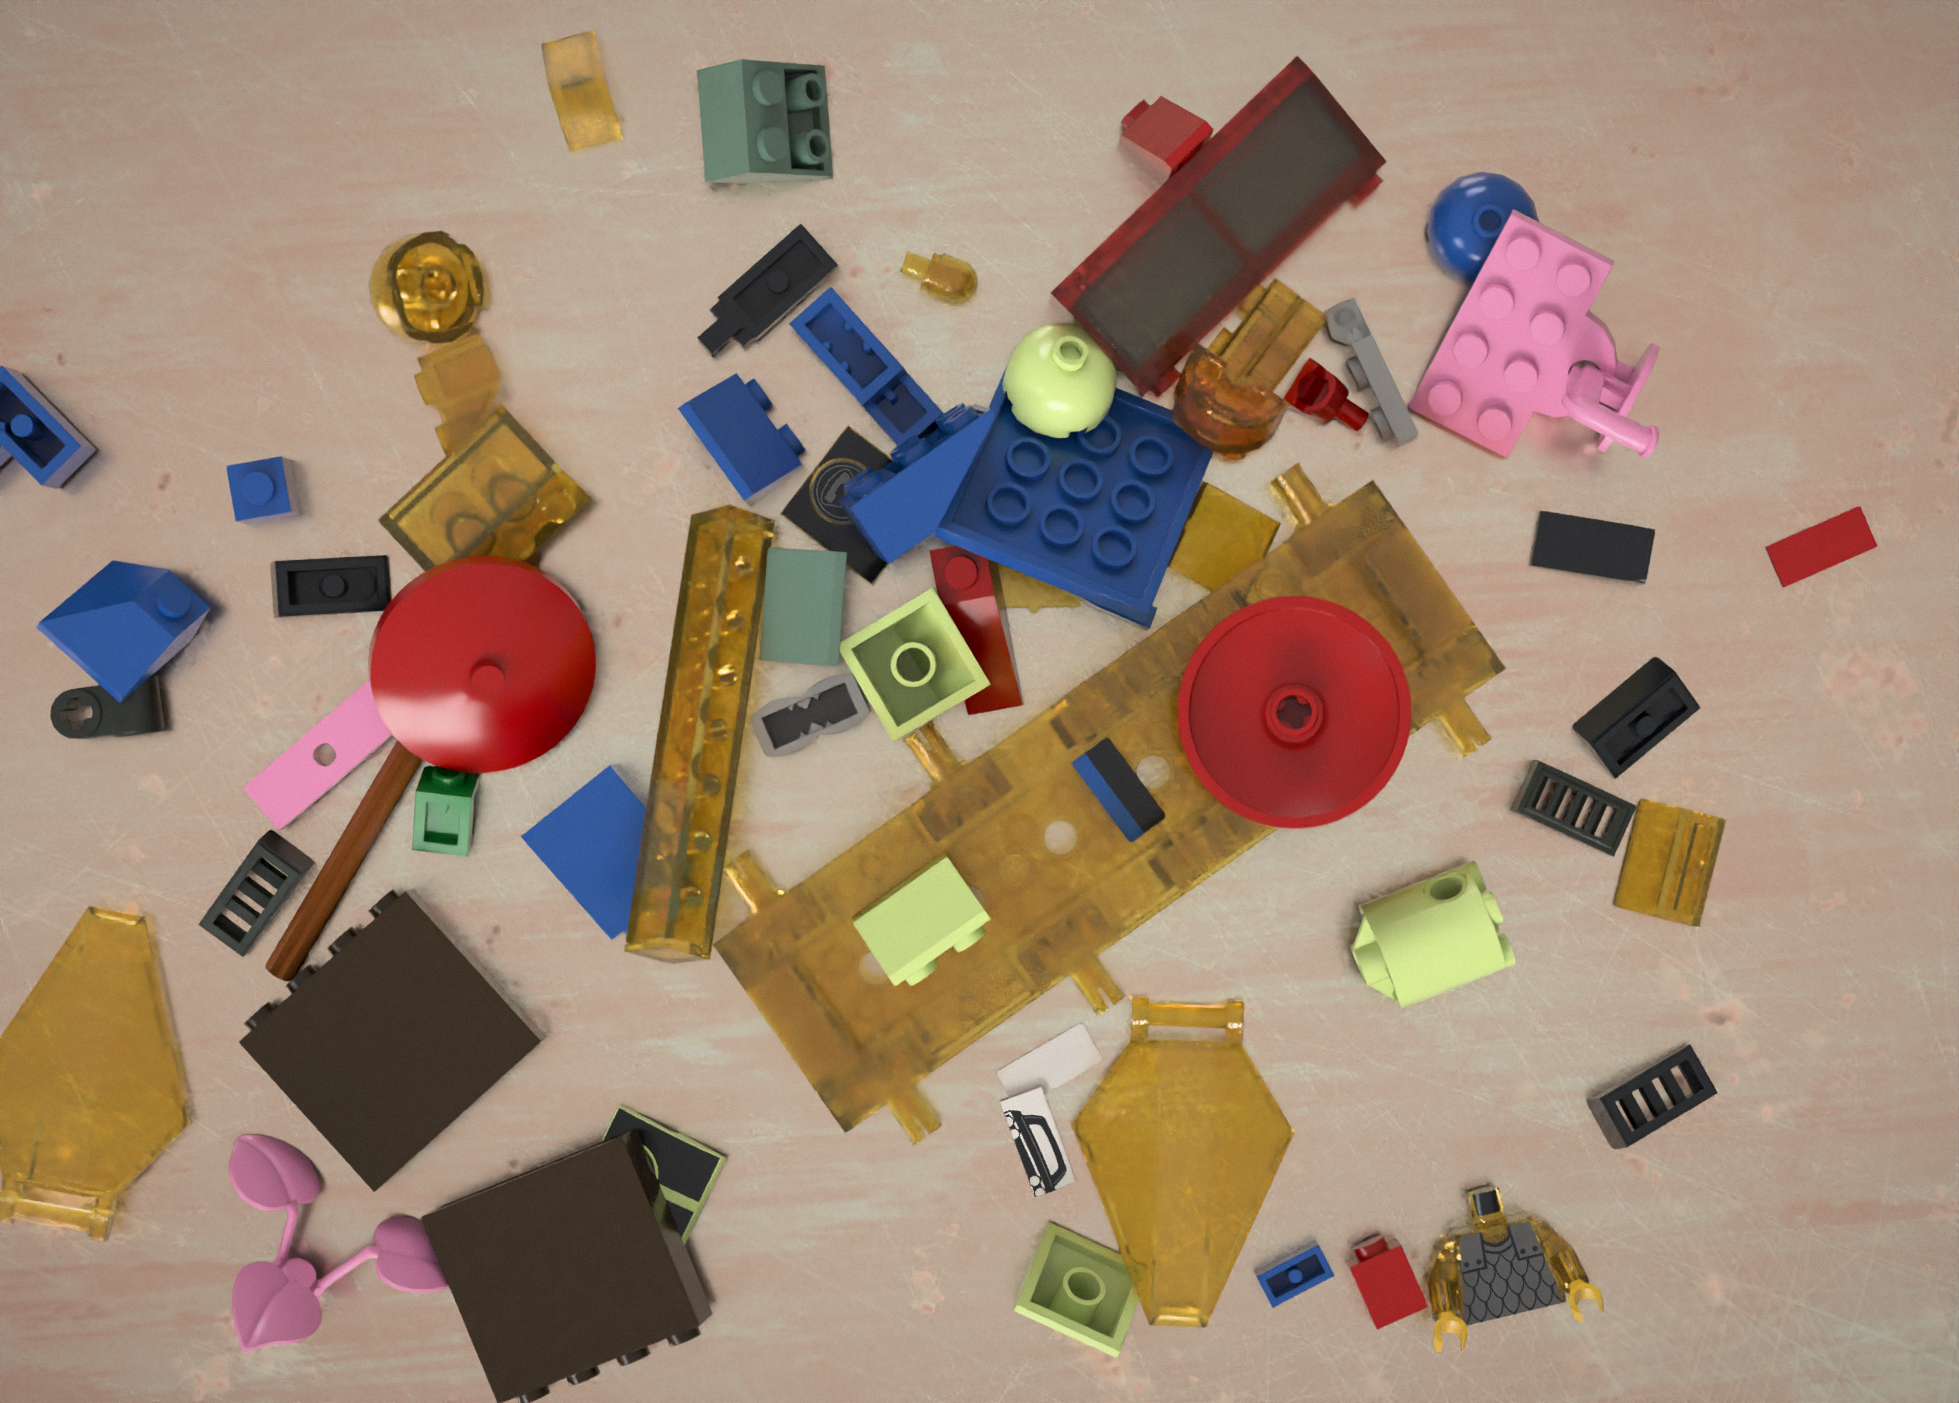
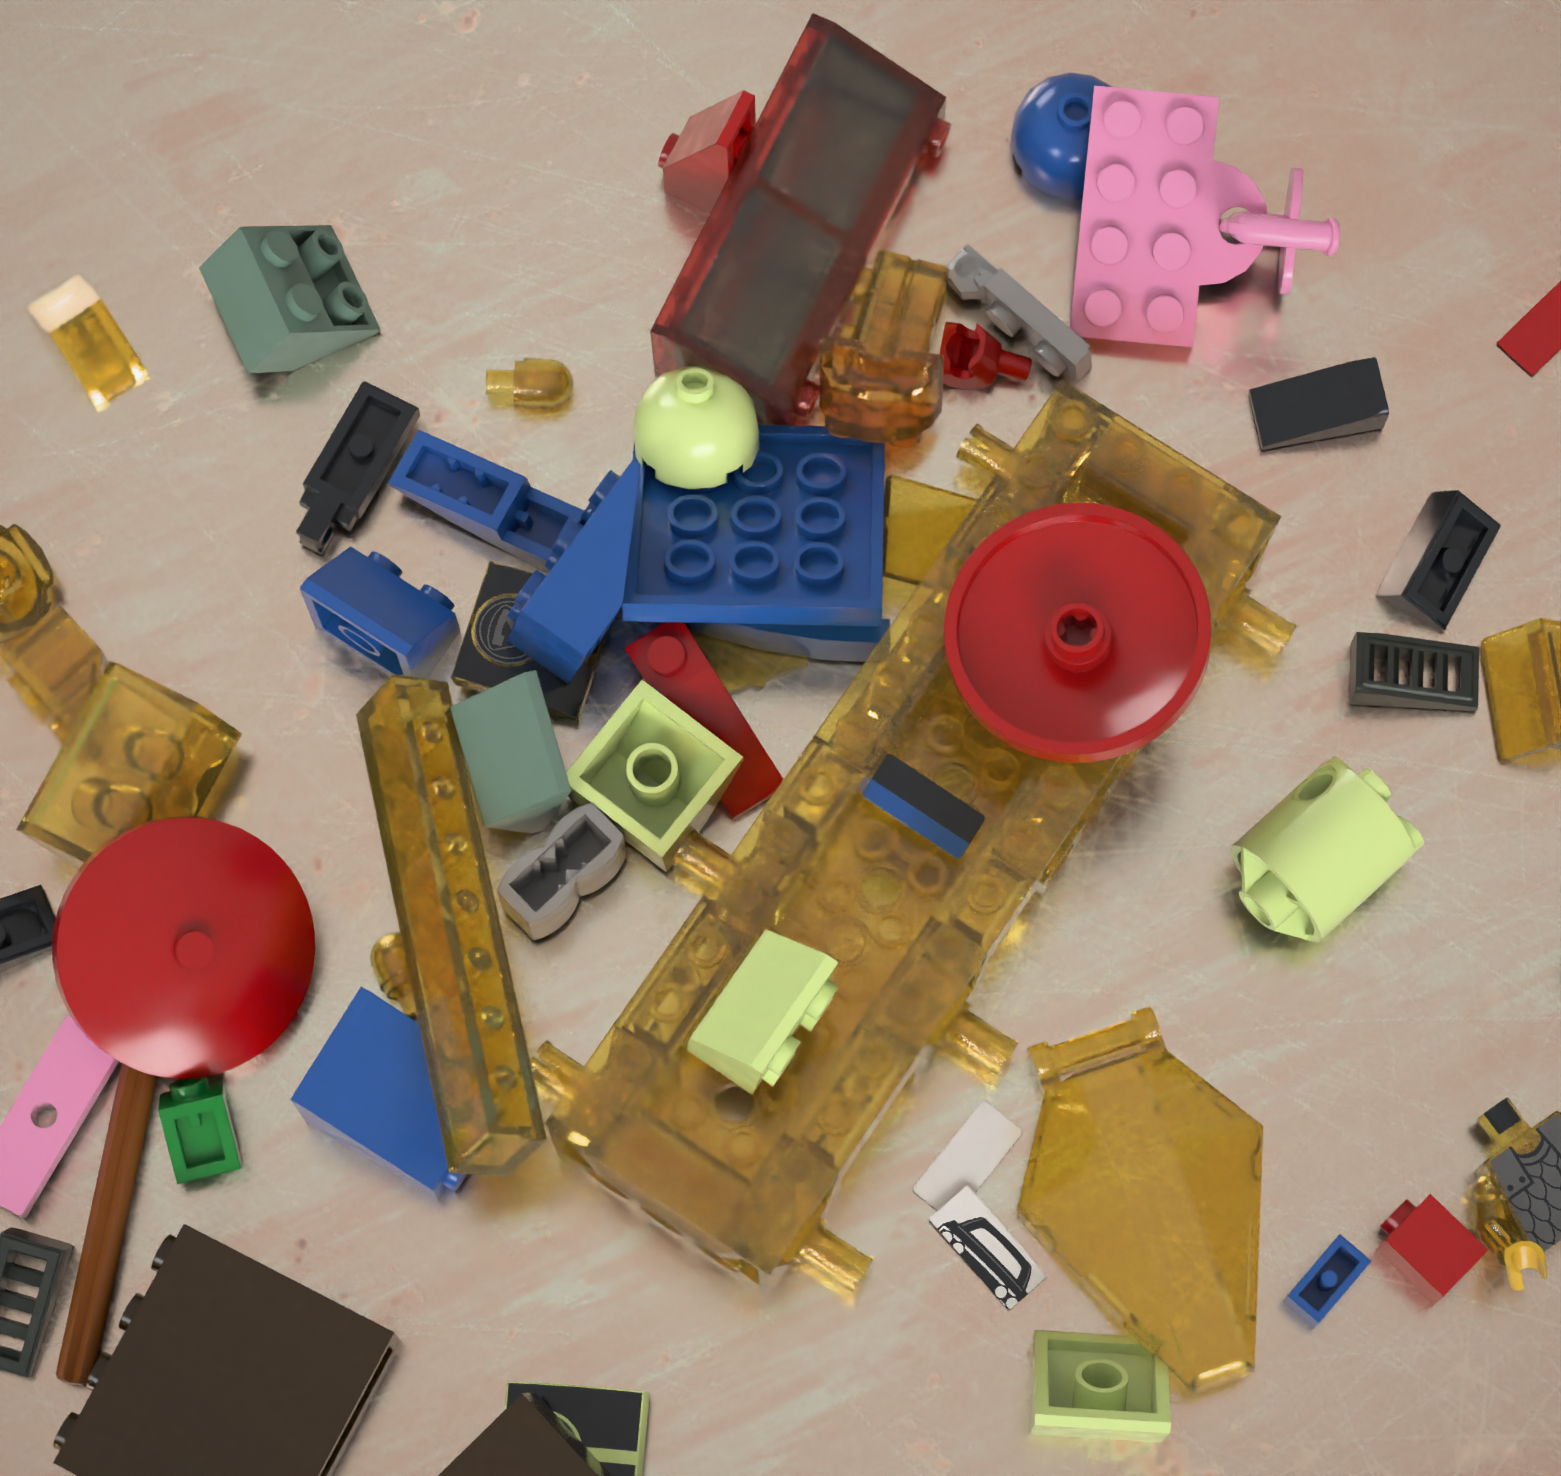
camera: 20 degrees left, 15 degrees down
none -> clear yellow cylinder [370,932,430,1020]

